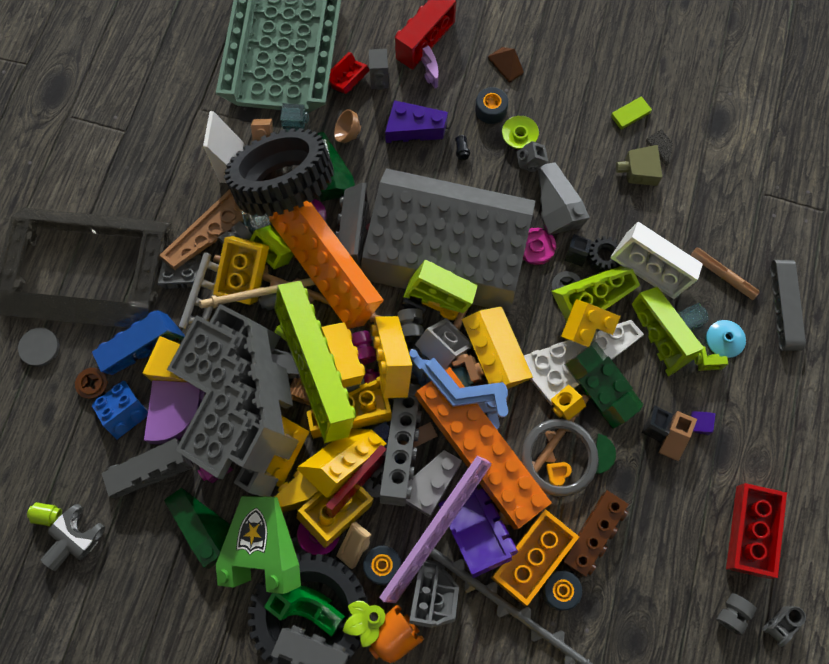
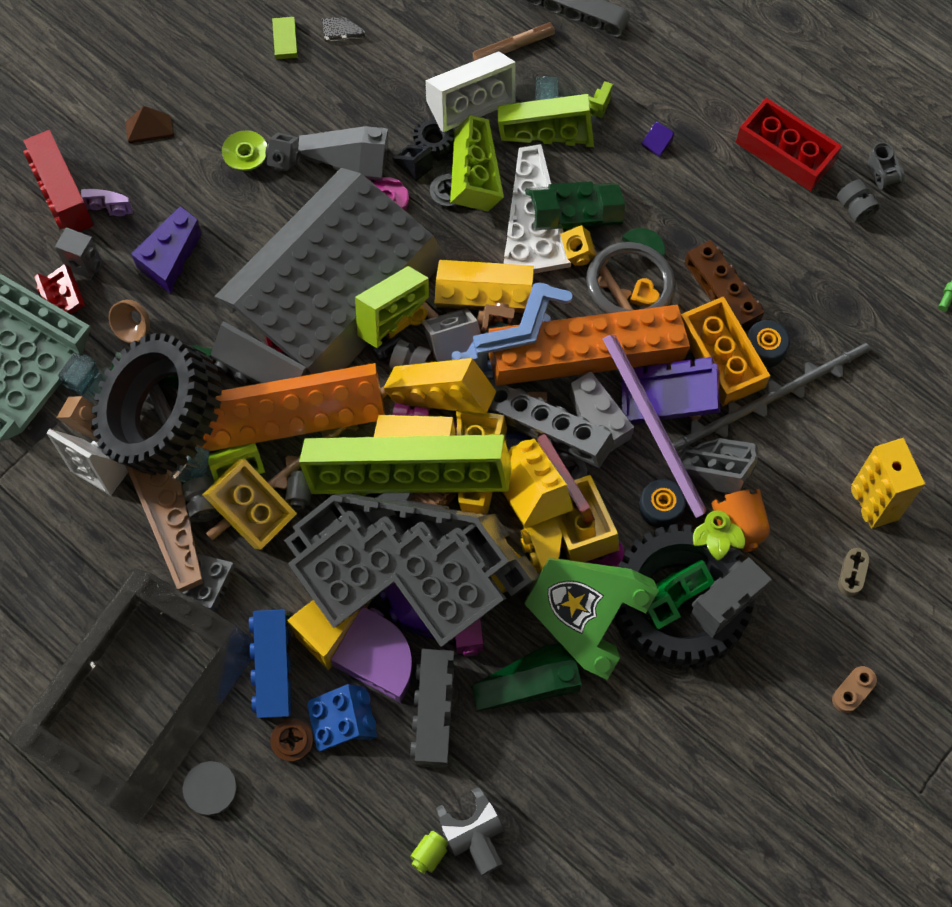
camera: 65 degrees left, 5 degrees down
light grey bar [179,253,219,329] -> none
tan bar [199,278,315,308] -> none
tan tile [336,522,371,569] -> none
black pin [455,135,470,160] -> none
black wheel [475,87,508,124] -> none
yellow brick [561,299,620,347] -> none
olive torso [616,145,662,186] -> none
black slope [641,405,673,442] -> none
medium nougat slope [659,411,697,461] -> none
medium azure dish [706,320,746,358] -> none

